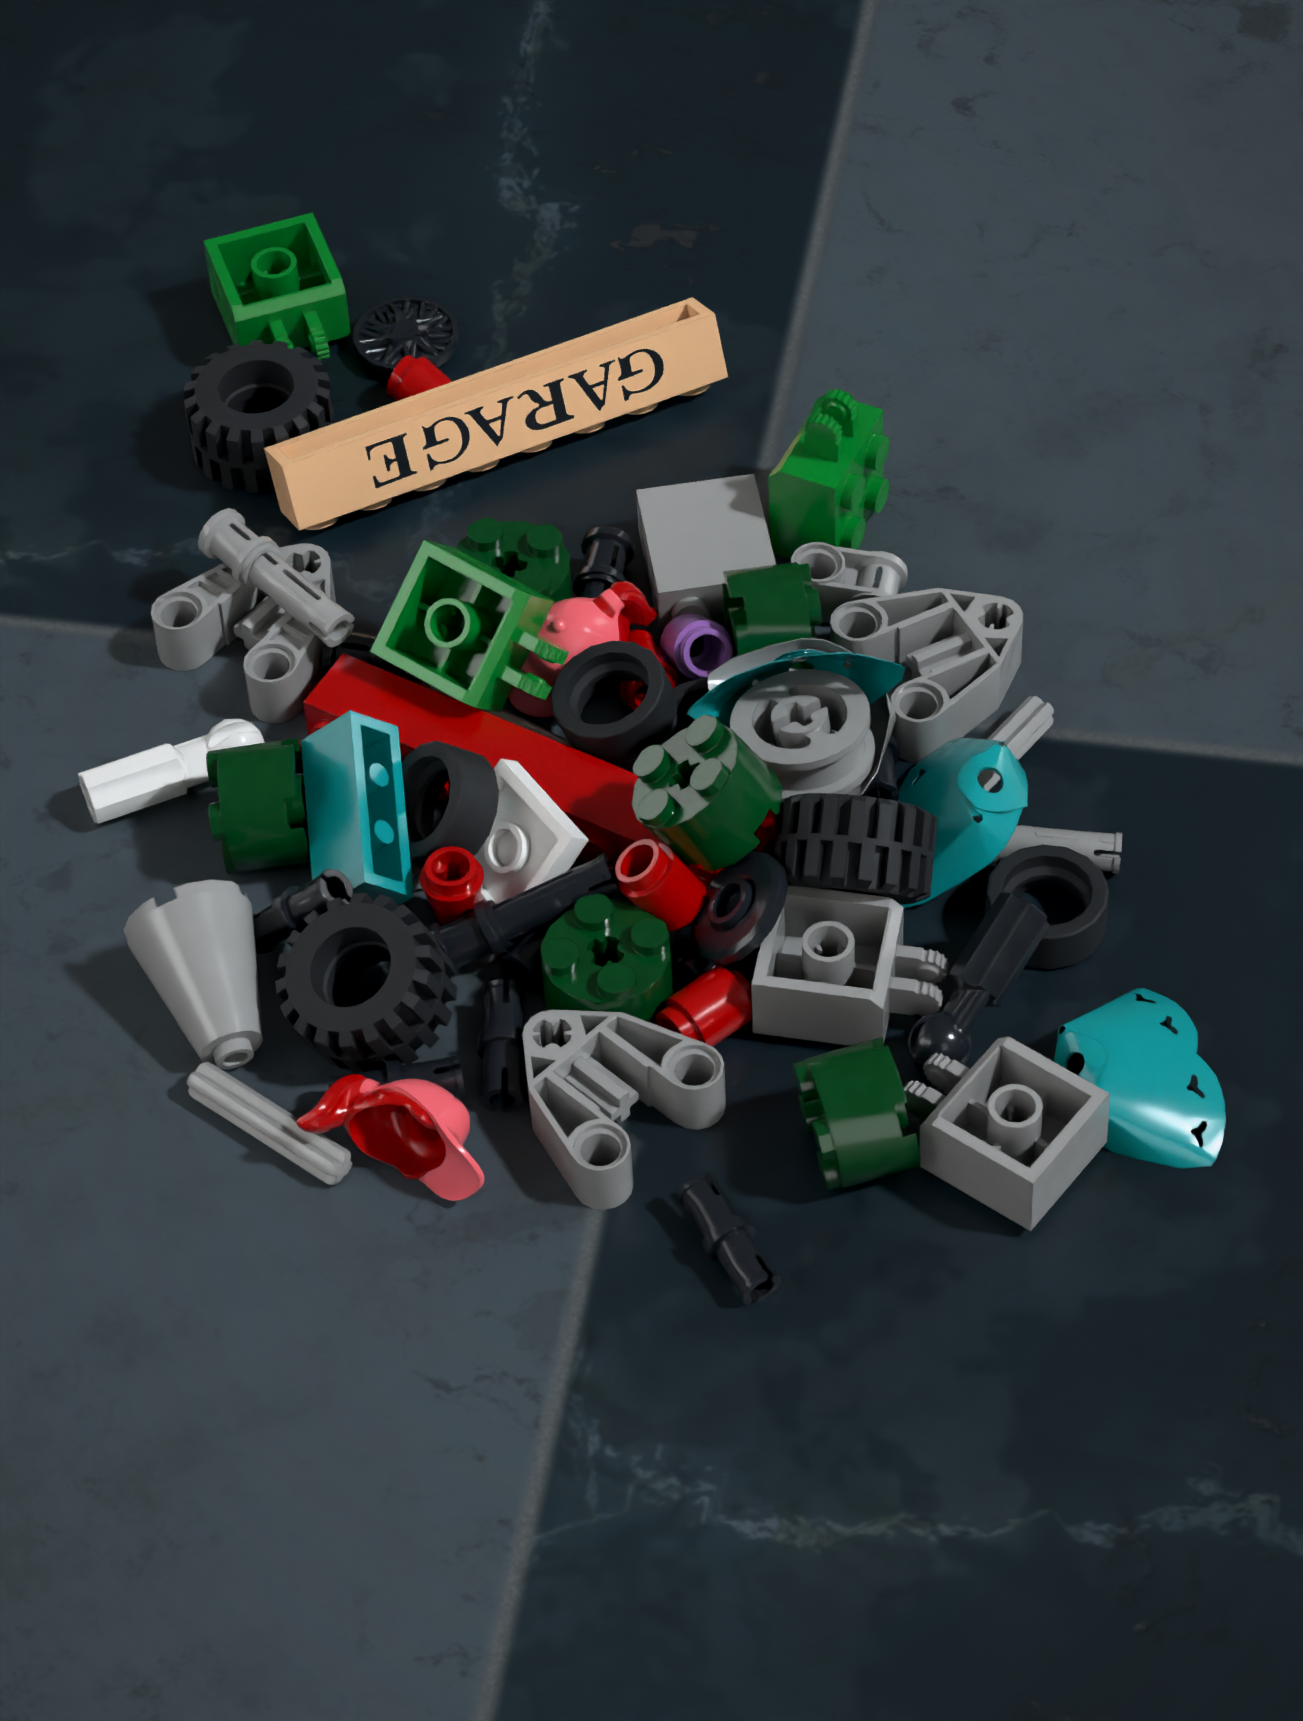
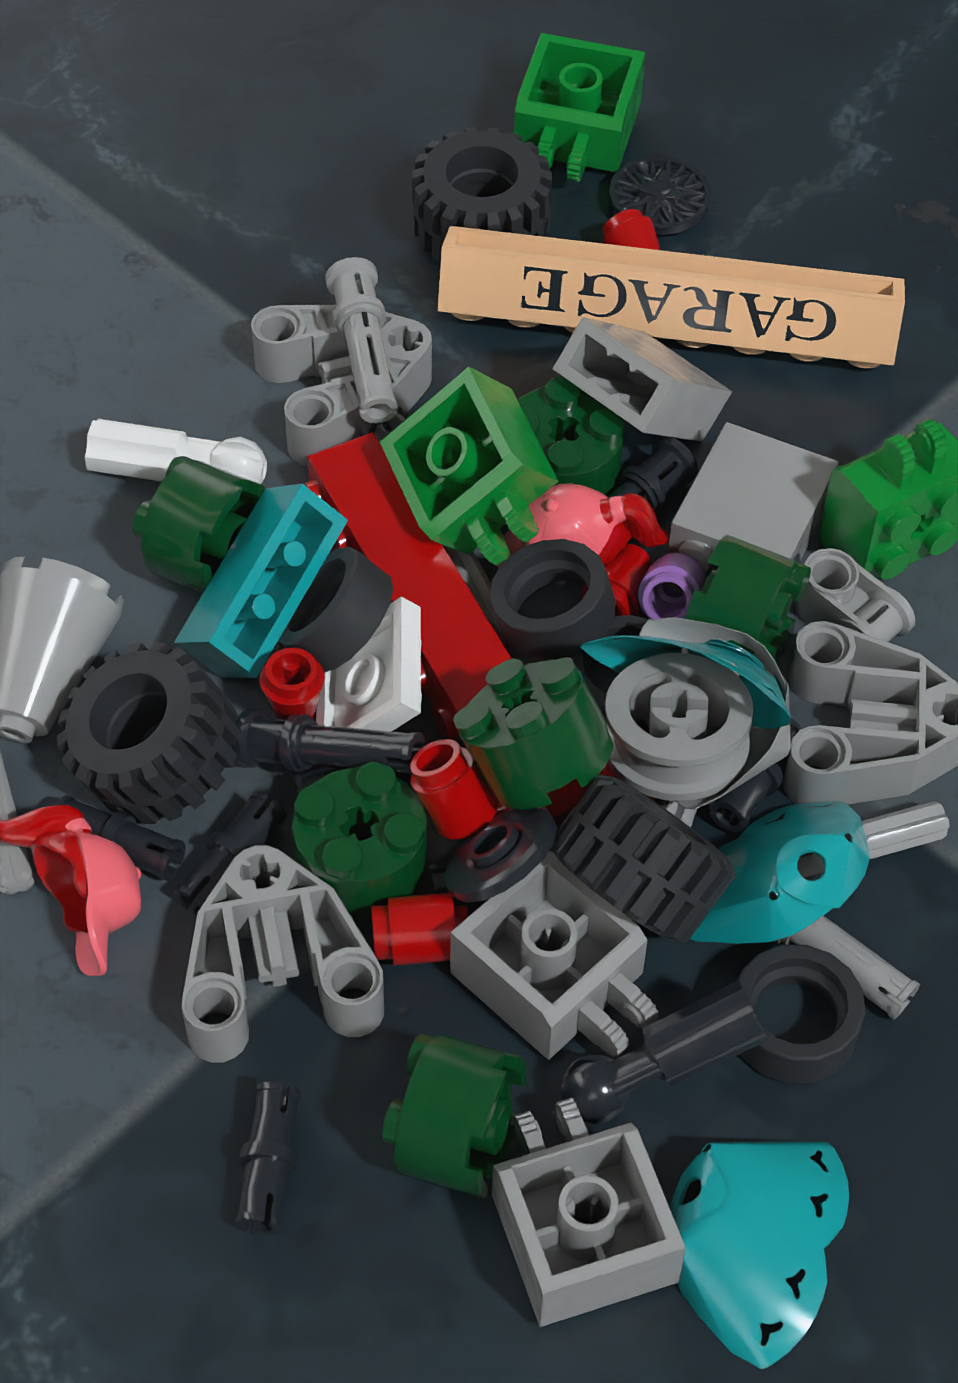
camera: 30 degrees right, 5 degrees up
black pin [253,869,353,955] -> none
none -> light grey brick [553,317,732,442]

